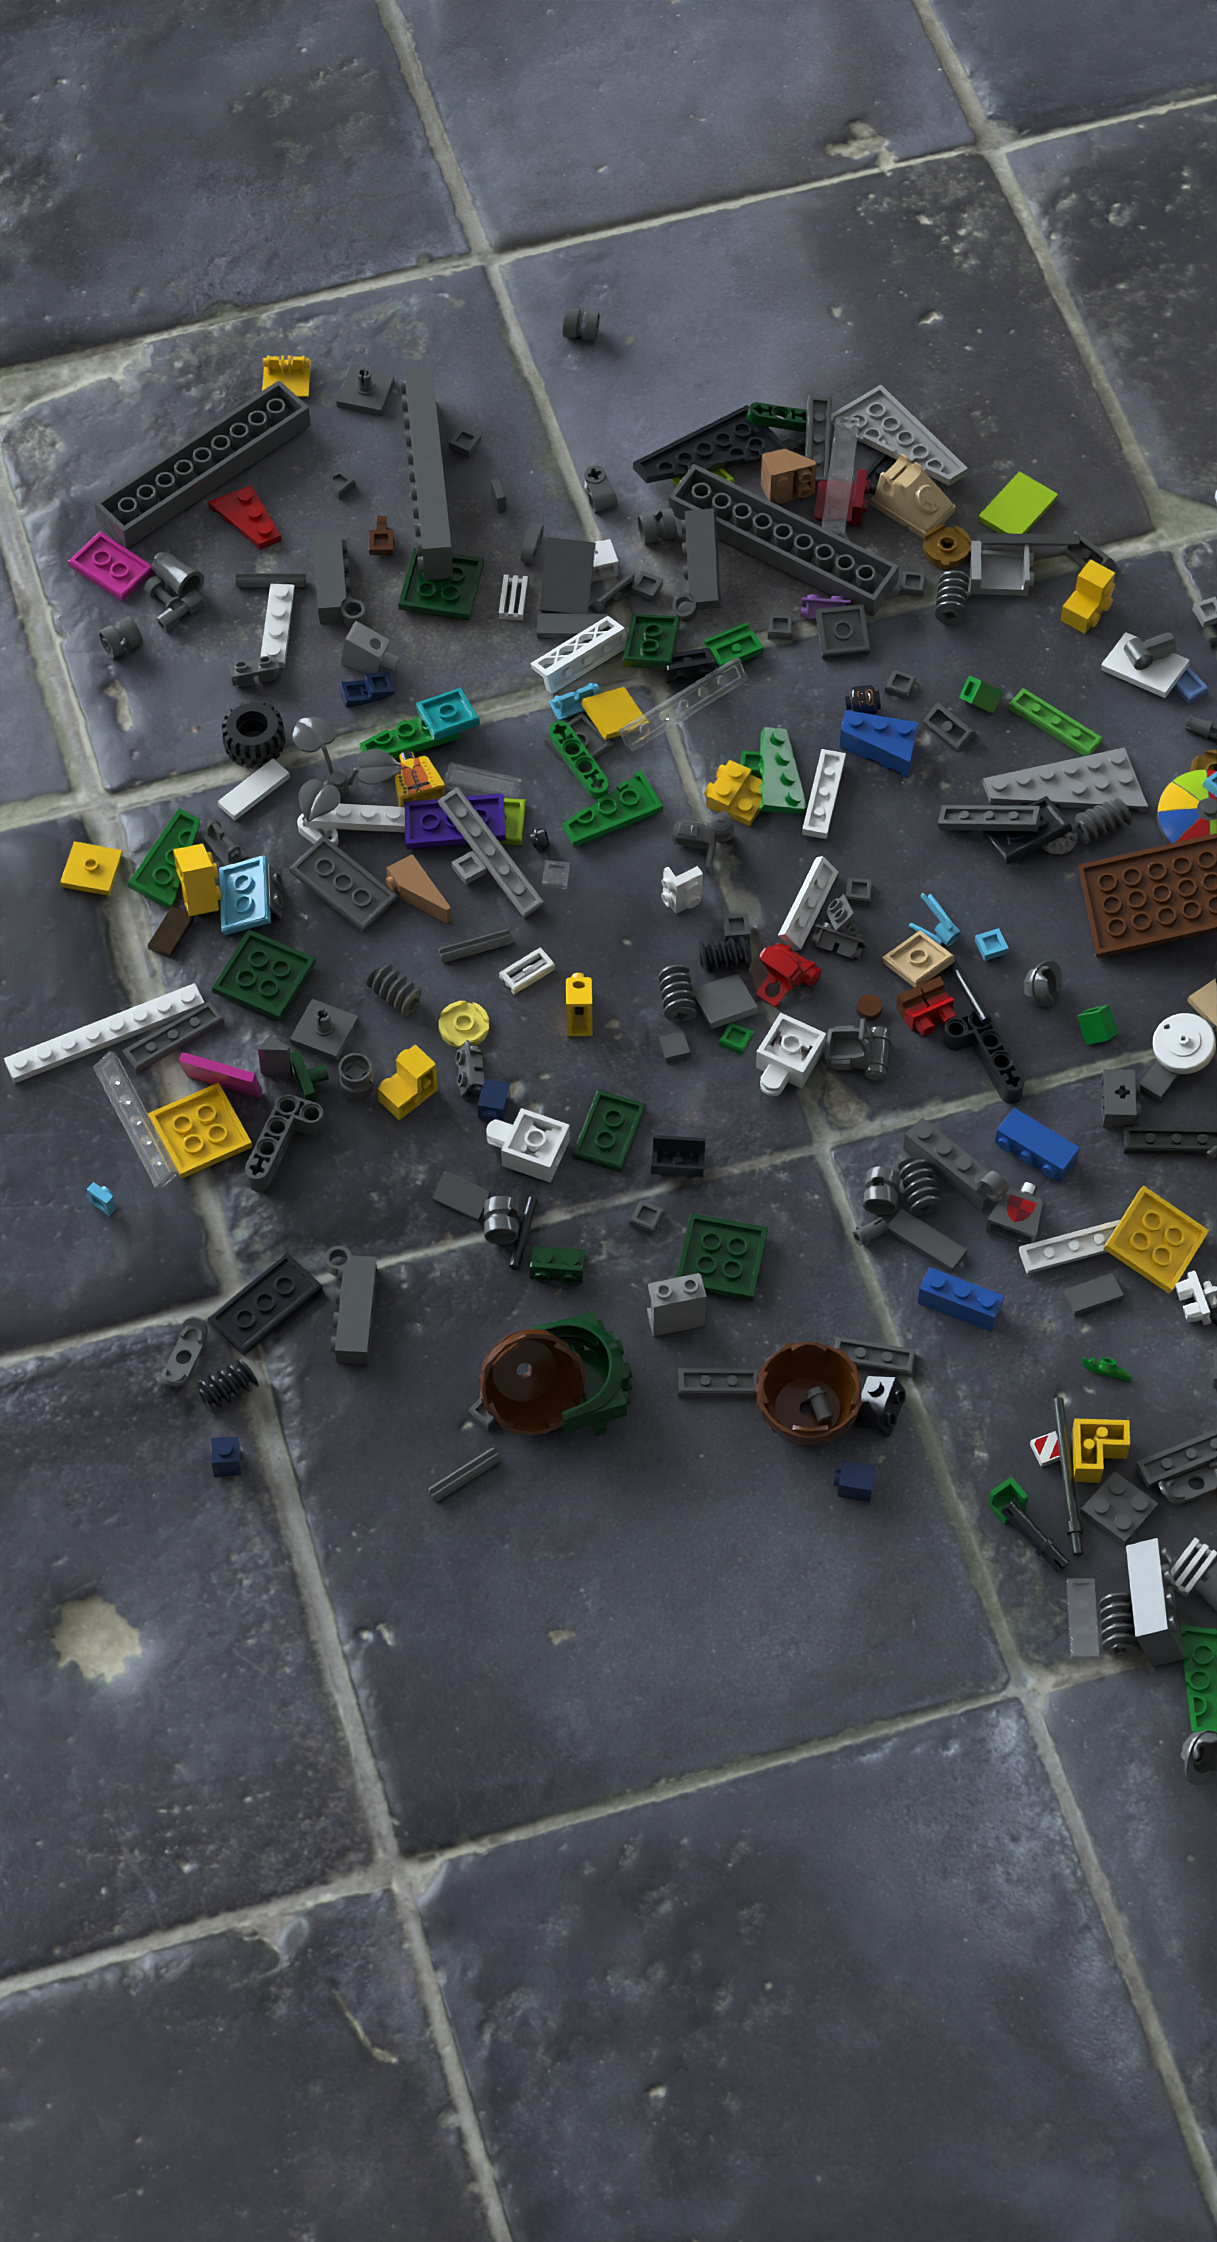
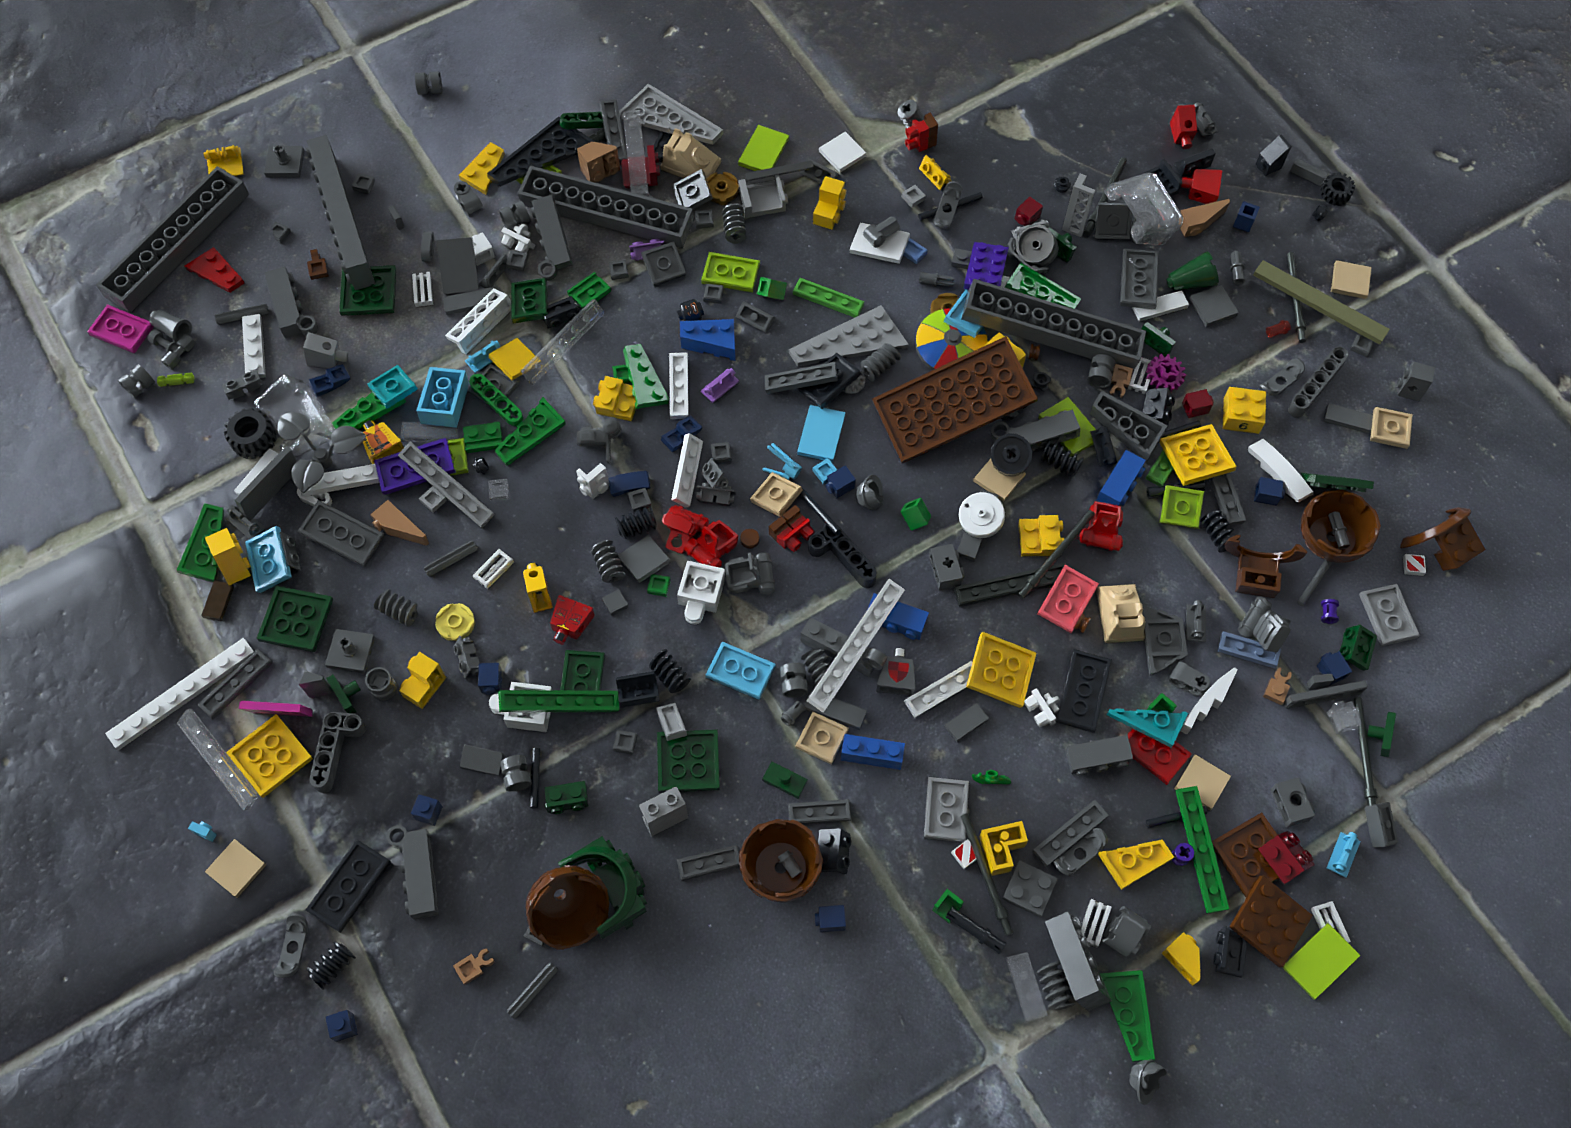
camera: 15 degrees left, 5 degrees up
yellow plate [60,841,123,896] -> none
none -> lime axle [157,373,195,387]
none -> tan tile [205,839,266,898]
none -> dark grey tile [235,446,296,521]
none -> clear windscreen [254,374,335,458]
none -> dark blue brick [411,794,443,826]
none -> medium azure brick [416,367,469,428]
none -> medium nougat plate [453,949,495,985]
none -> yellow wing [459,142,505,195]
none -> green plate [463,422,503,453]
none -> green plate [498,690,619,712]
none -> white hips [501,224,535,253]
none -> red torso [550,595,595,645]
none -> dark blue slope [608,471,651,497]
none -> black piece [649,649,691,693]
none -> light grey tile [656,703,687,741]
none -> dark blue slope [661,415,702,453]
none -> plate [672,169,713,209]
none -> red piece [683,520,738,568]
none -> medium lavender hinge [700,368,739,403]
none -> lime tile [701,252,760,293]
none -> medium azure tile [706,642,776,700]
none -> dark green tile [762,761,808,799]
none -> tan tile [795,712,849,765]
none -> medium azure tile [797,405,845,462]
none -> white plate [807,579,905,712]
none -> white tile [819,132,866,173]
none -> dark blue brick [825,465,856,499]
none -> light grey tile [924,777,969,842]

